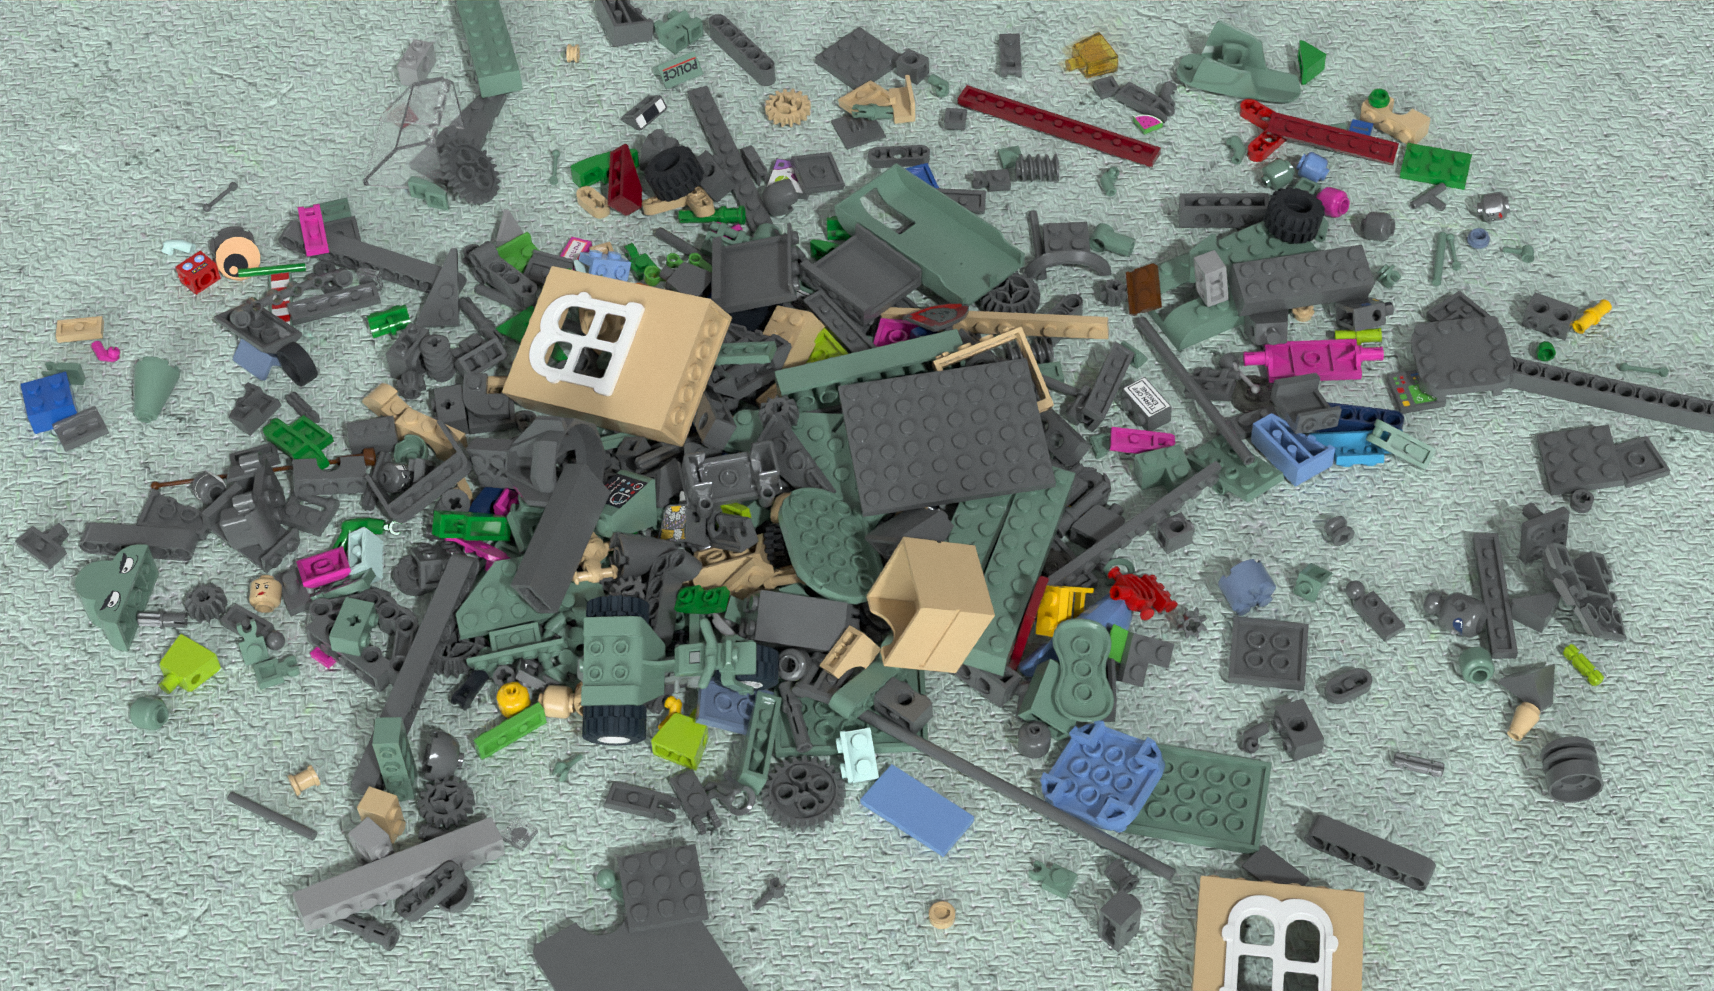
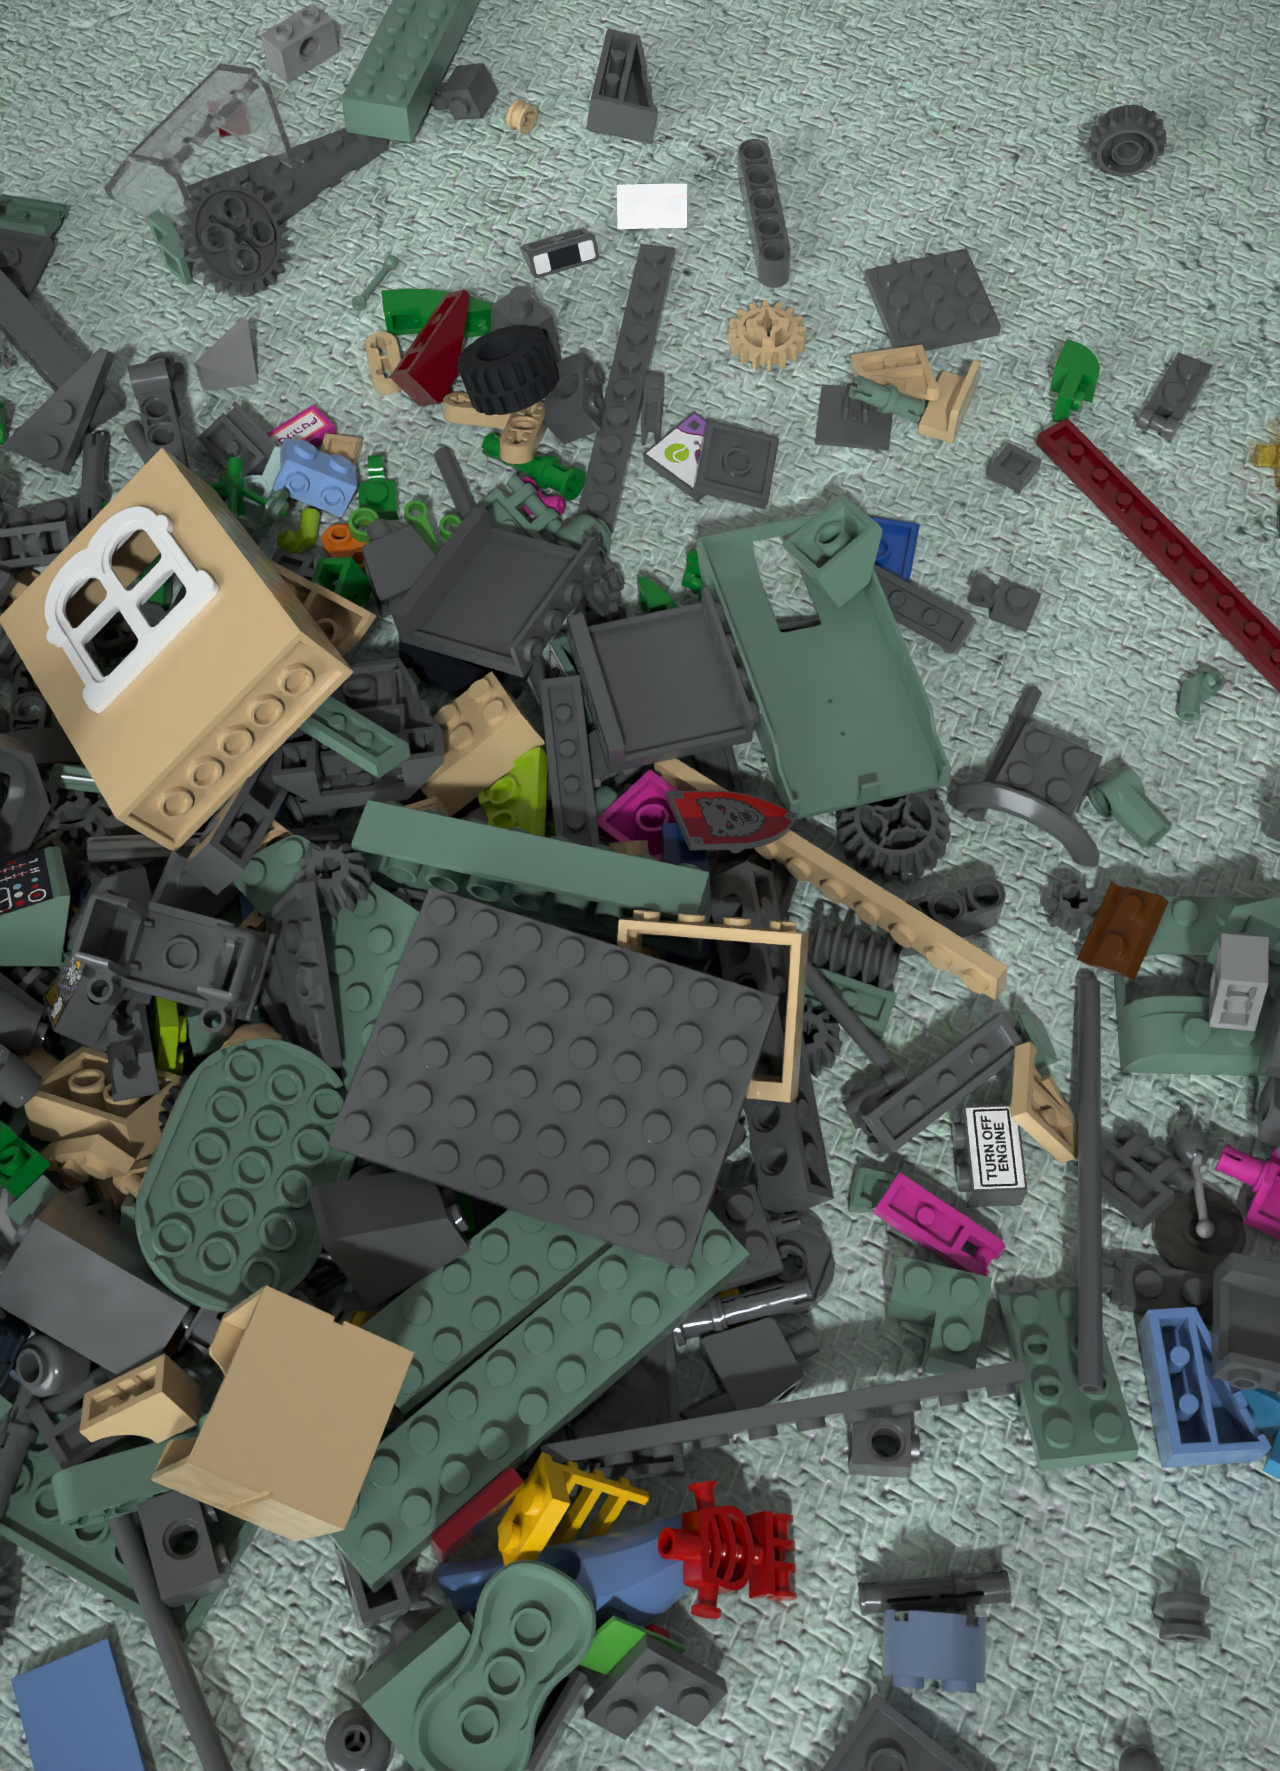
camera: 30 degrees right, 10 degrees up
bright green bracket [496,232,540,274] -> none
sand green hips [653,9,704,55] -> none
dark grey helmet [762,179,798,216] -> none
light aqua bracket [836,728,879,784] -> none
dark grey beam [868,145,930,168] -> none
dark grey brick [896,48,929,85] -> none
sand green arm [928,74,949,98] -> none
sand green tile [998,145,1022,169] -> none
dark grey piece [1016,154,1059,181] -> none
sand green piece [1104,558,1141,586] -> none
dark grey gear [1177,607,1207,639] -> none
sand green bracket [1293,563,1333,603] -> none
none -> dark grey brick [431,63,498,120]
none -> sand green slope [782,493,883,609]
none -> dark grey pin [858,1570,1011,1616]
none -> tan wing [1009,1041,1078,1163]
none -> green brick [1050,339,1100,423]

